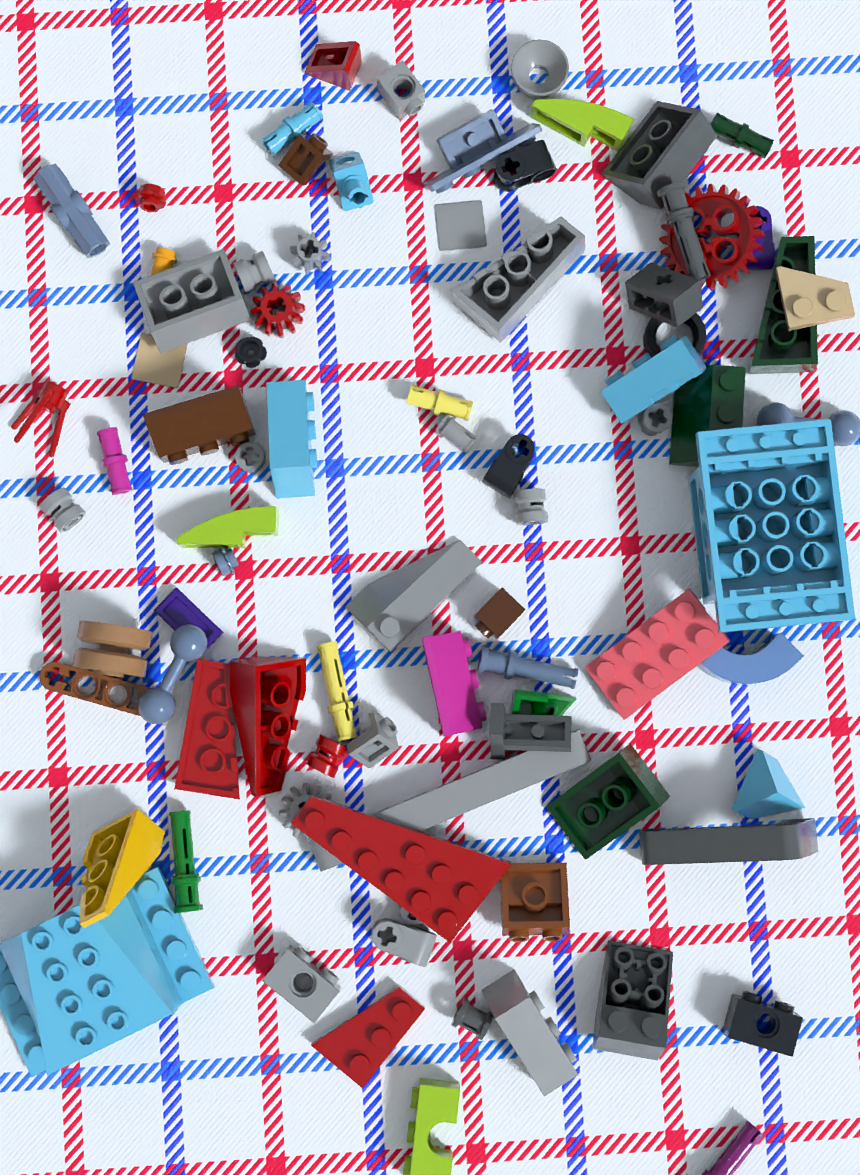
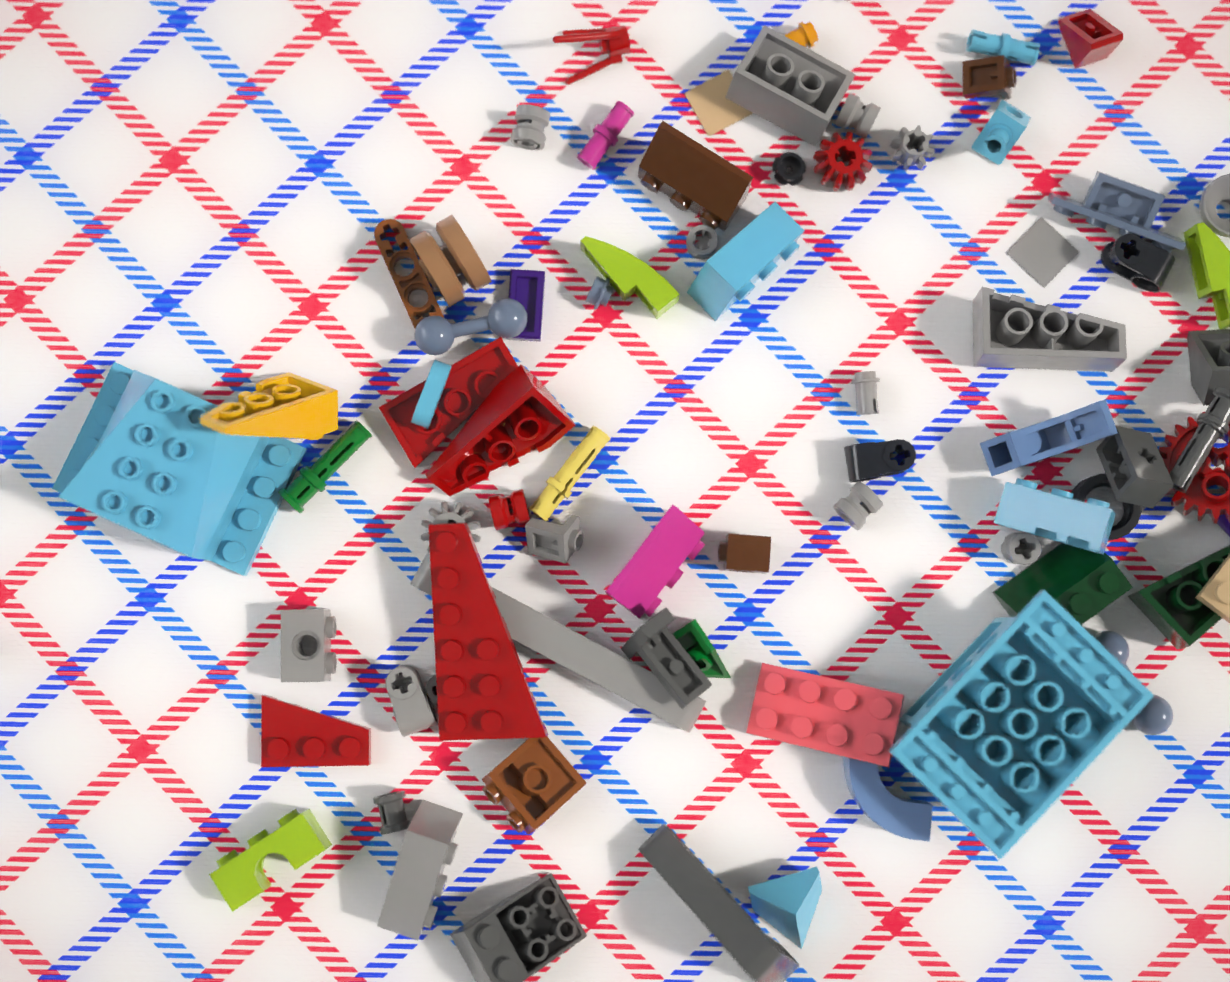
camera: 50 degrees right, 0 degrees up
light grey wedge [345,540,483,653] -> none
light grey brick [377,60,425,120] -> none
light yellow pin [406,384,473,421] -> none
sand blue pin [477,644,578,689] -> none
dark green slope [546,743,670,860] -> none
none -> medium azure beam [411,360,452,429]
none -> medium blue arch [980,399,1118,476]

